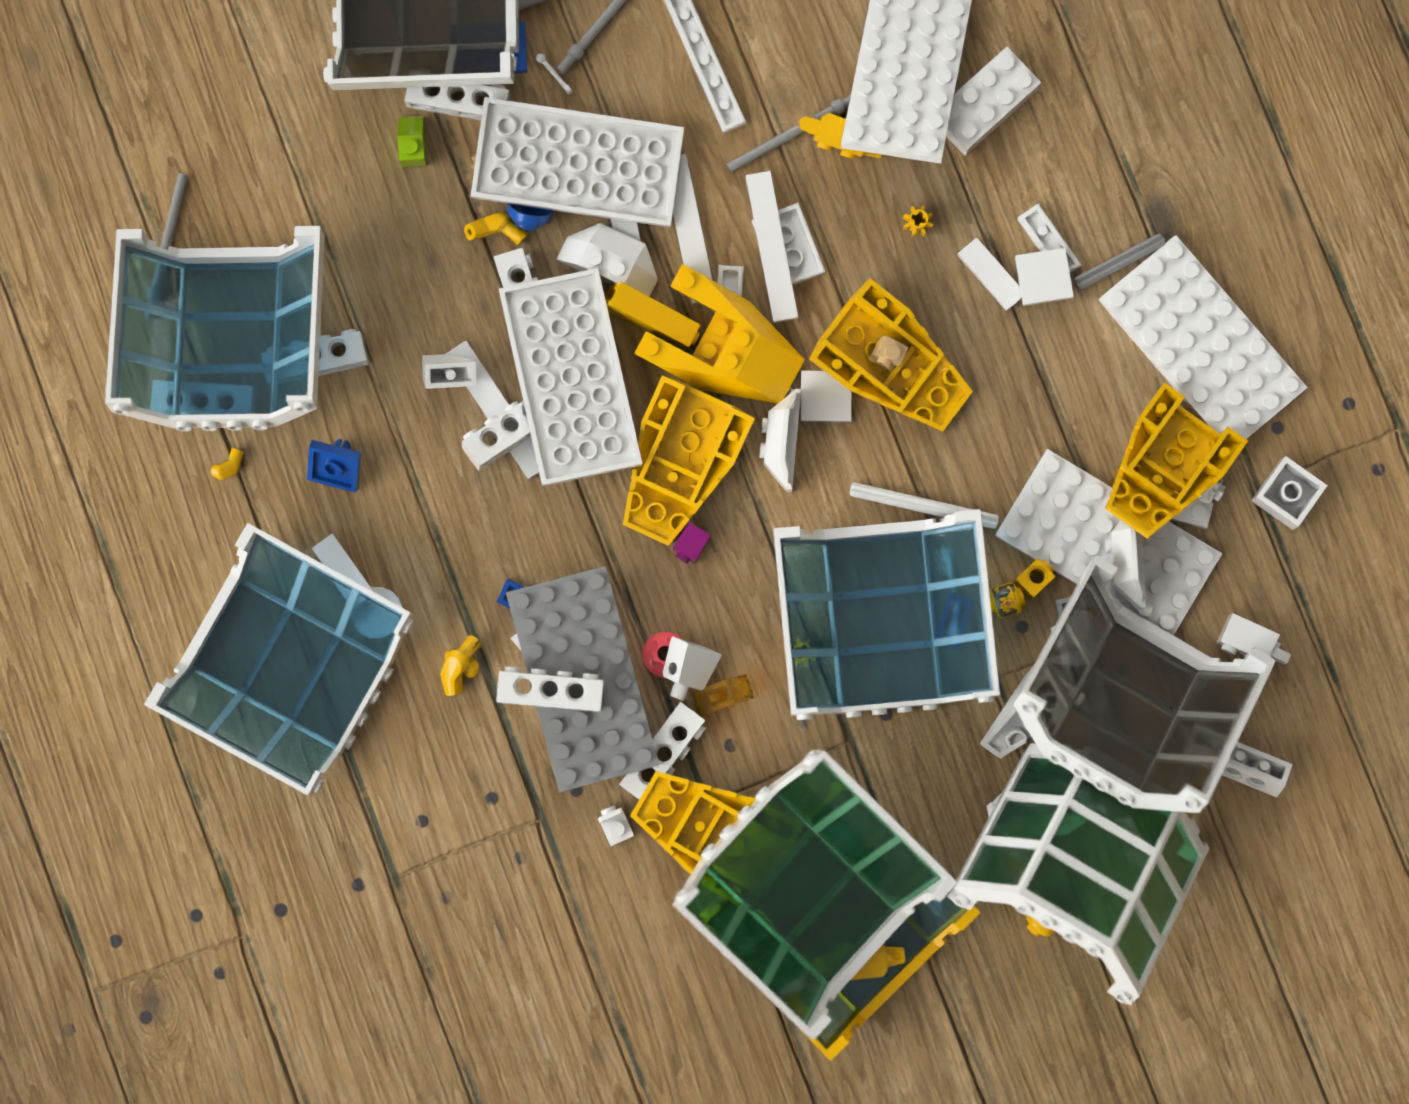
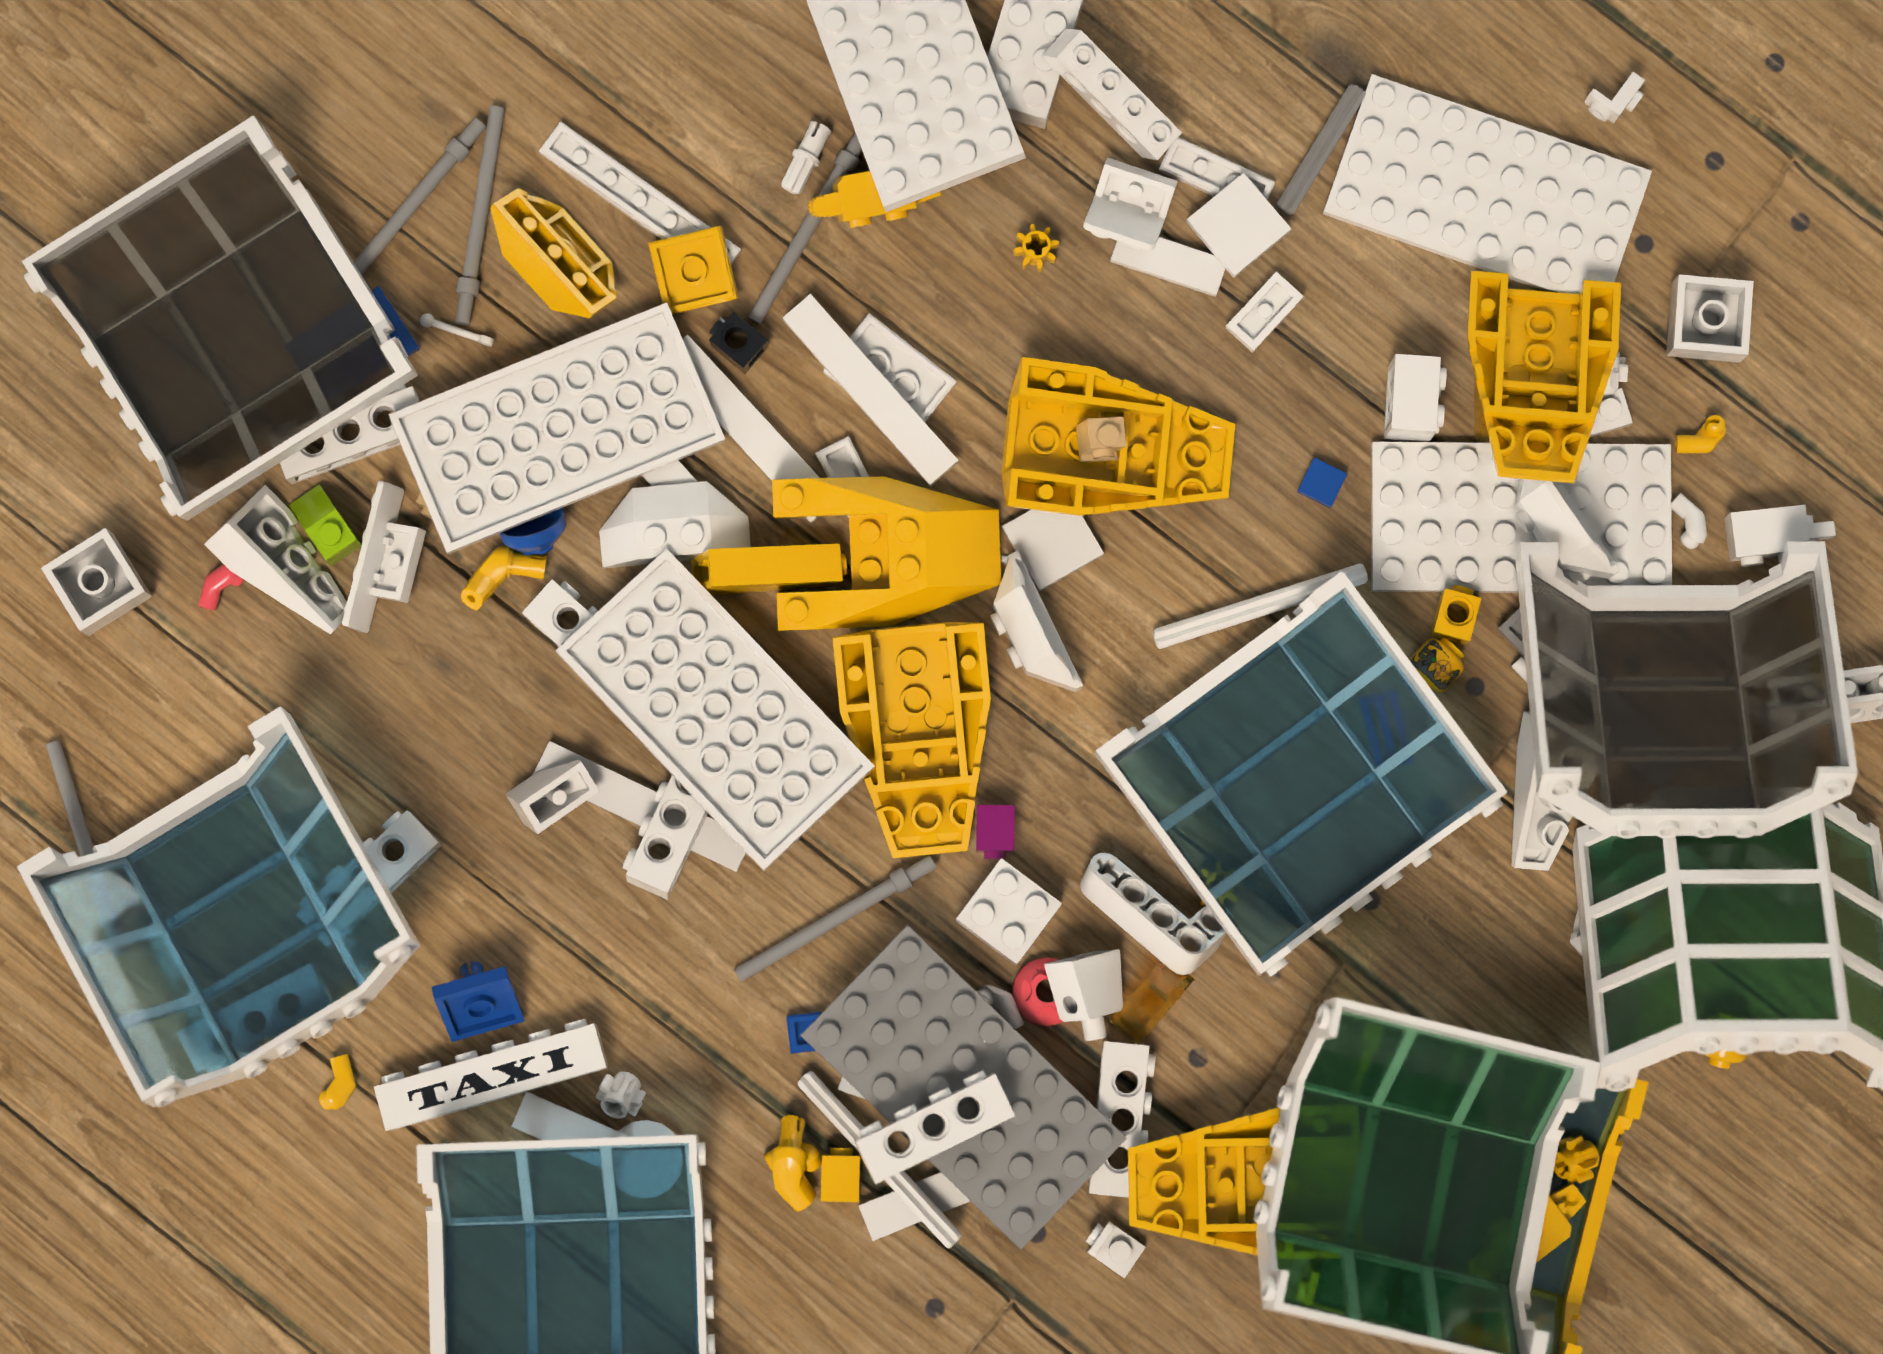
camera: 35 degrees left, 0 degrees up
none -> white brick [41,528,152,637]
none -> coral arm [198,564,244,611]
none -> white wedge [204,485,347,634]
none -> white bracket [342,481,426,633]
none -> white brick [374,1019,609,1131]
none -> yellow wedge [490,188,617,318]
none -> white gear [596,1072,646,1119]
none -> yellow tile [648,226,739,314]
none -> black brick [709,311,769,374]
none -> light grey bar [734,855,937,982]
none -> white axle [781,121,832,194]
none -> white axle [798,1071,962,1248]
none -> yellow brick [821,1148,861,1202]
none -> white tile [859,1172,970,1241]
none -> white brick [956,858,1062,966]
none -> white arm [976,985,1024,1029]
none -> white brick [1042,29,1182,160]
none -> white beam [1080,853,1231,975]
none -> white bracket [1083,157,1178,251]
none -> white plate [1225,272,1304,353]
none -> blue tile [1297,458,1348,508]
none -> white brick [1384,354,1447,442]
none -> yellow gear [1554,1135,1599,1184]
none -> white bracket [1584,72,1645,124]
none -> white arm [1671,493,1707,549]
none -> yellow arm [1675,415,1726,454]

